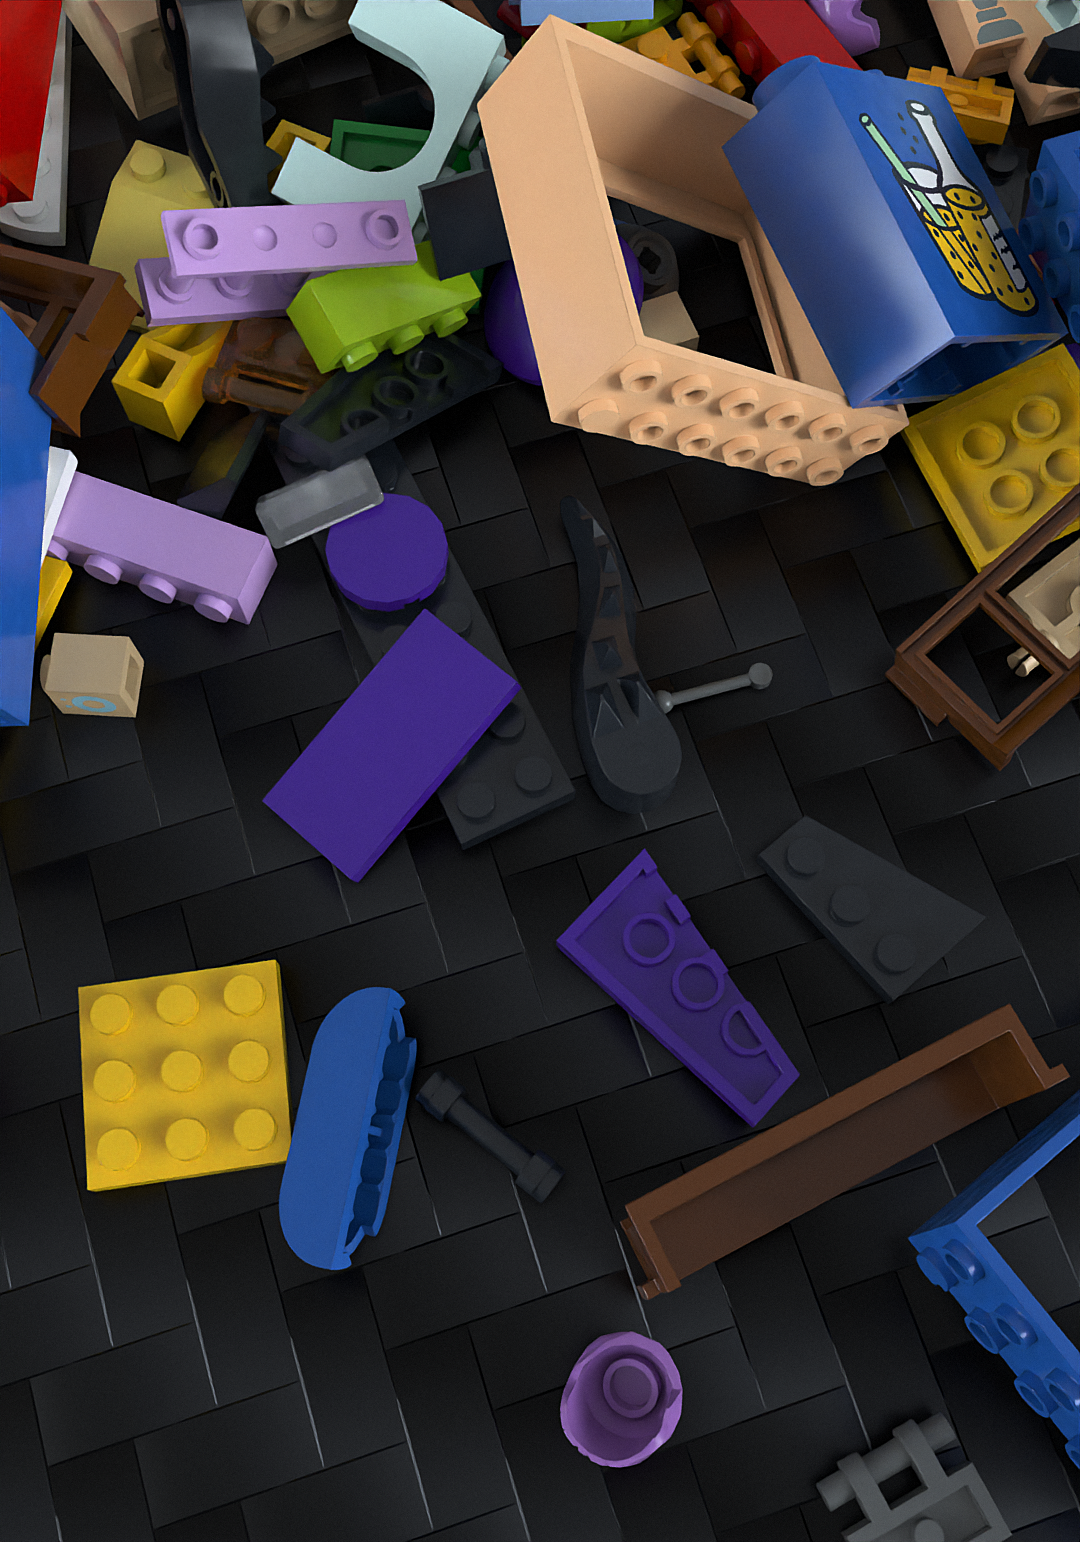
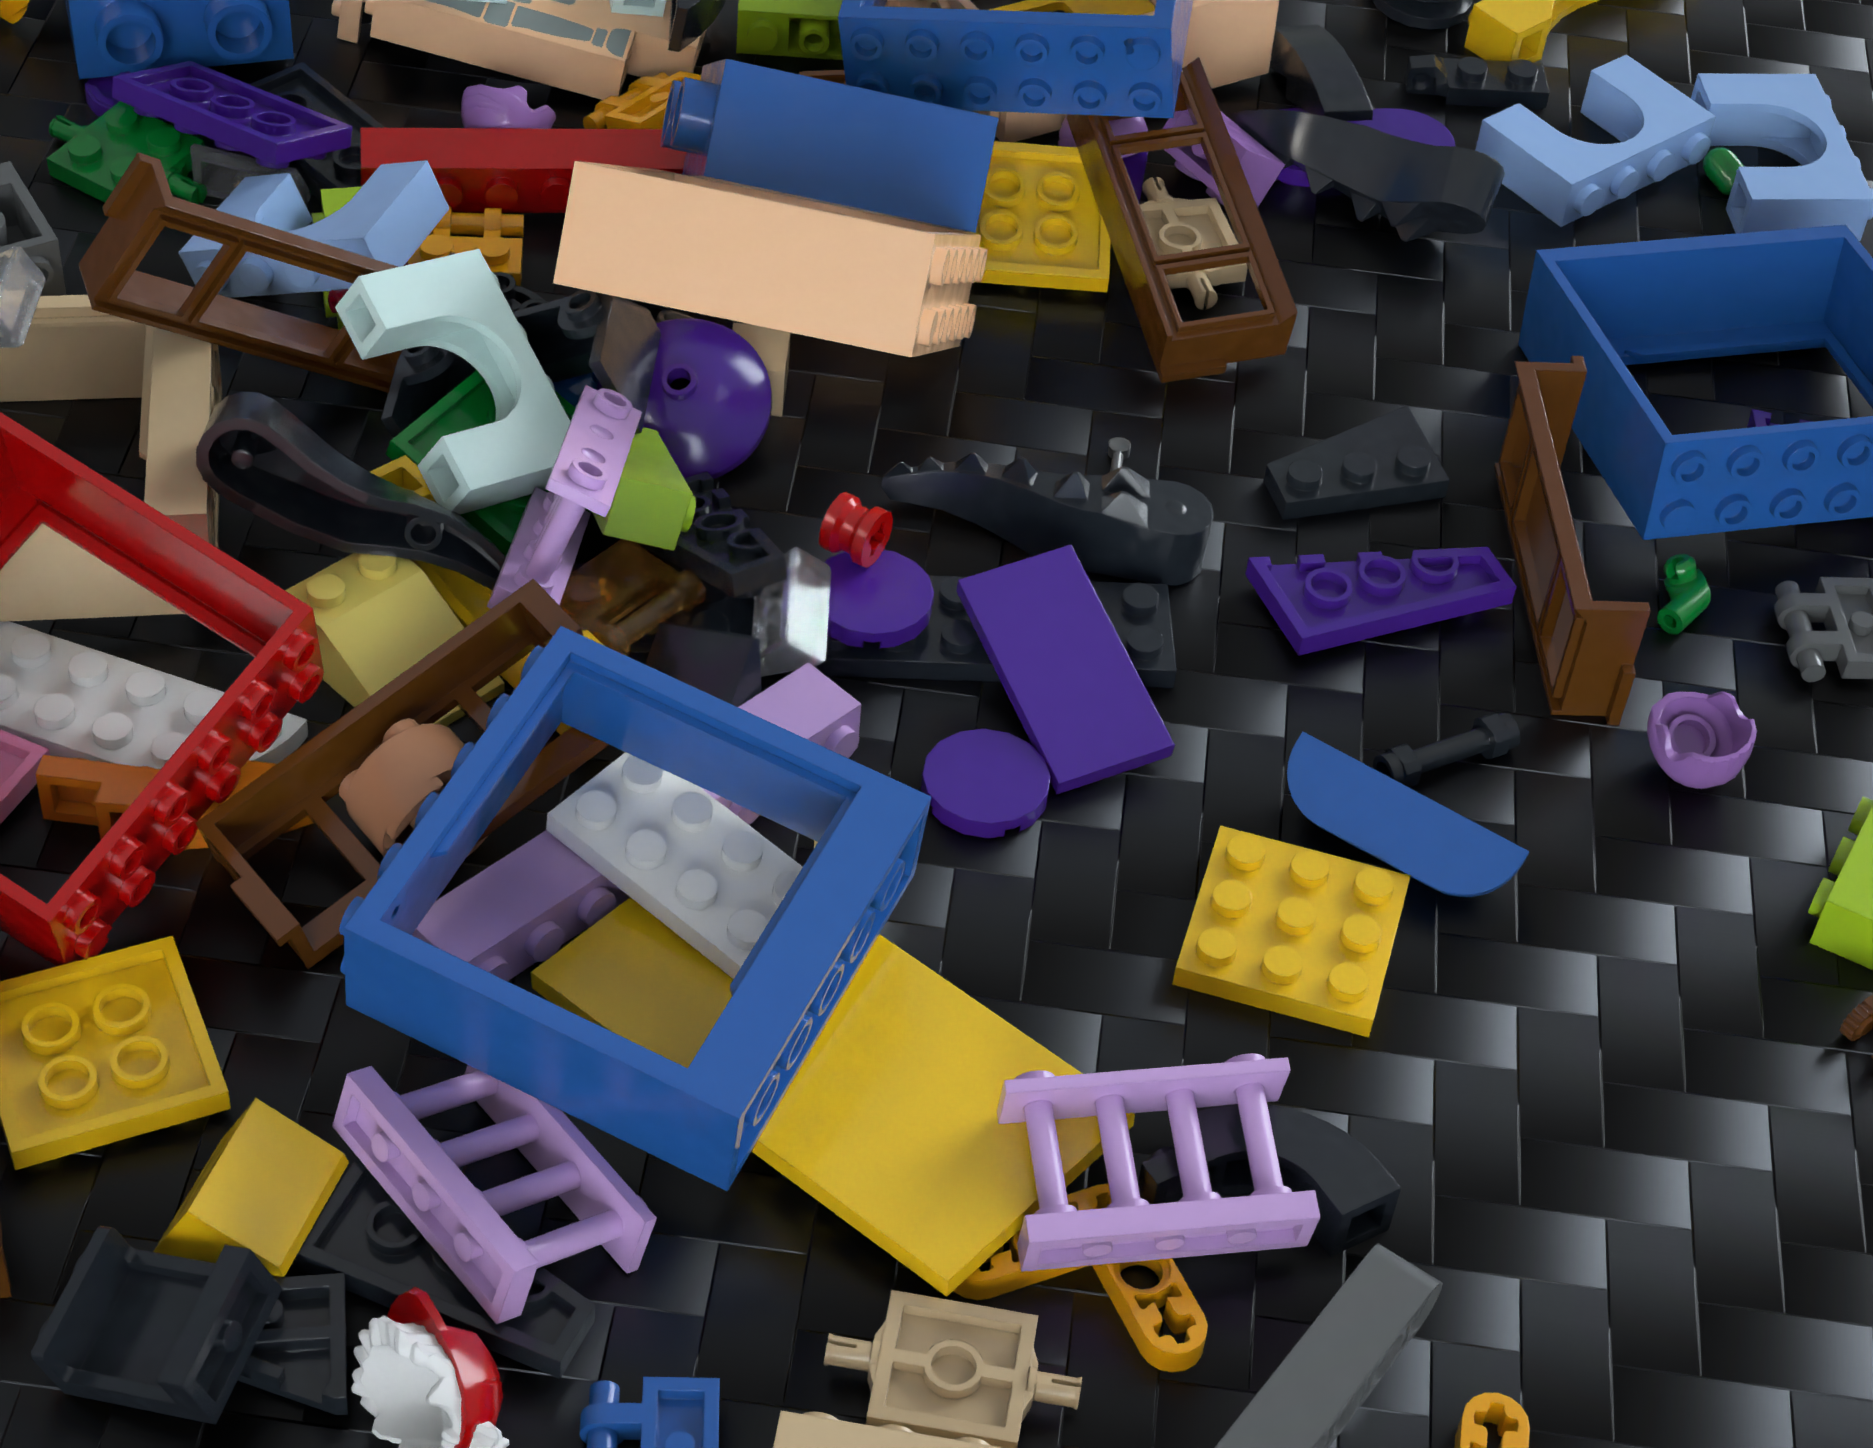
camera: 70 degrees left, 25 degrees down
none -> red wheel [819,492,893,568]
none -> dark purple tile [921,729,1051,838]
none -> green arm [1657,554,1711,635]

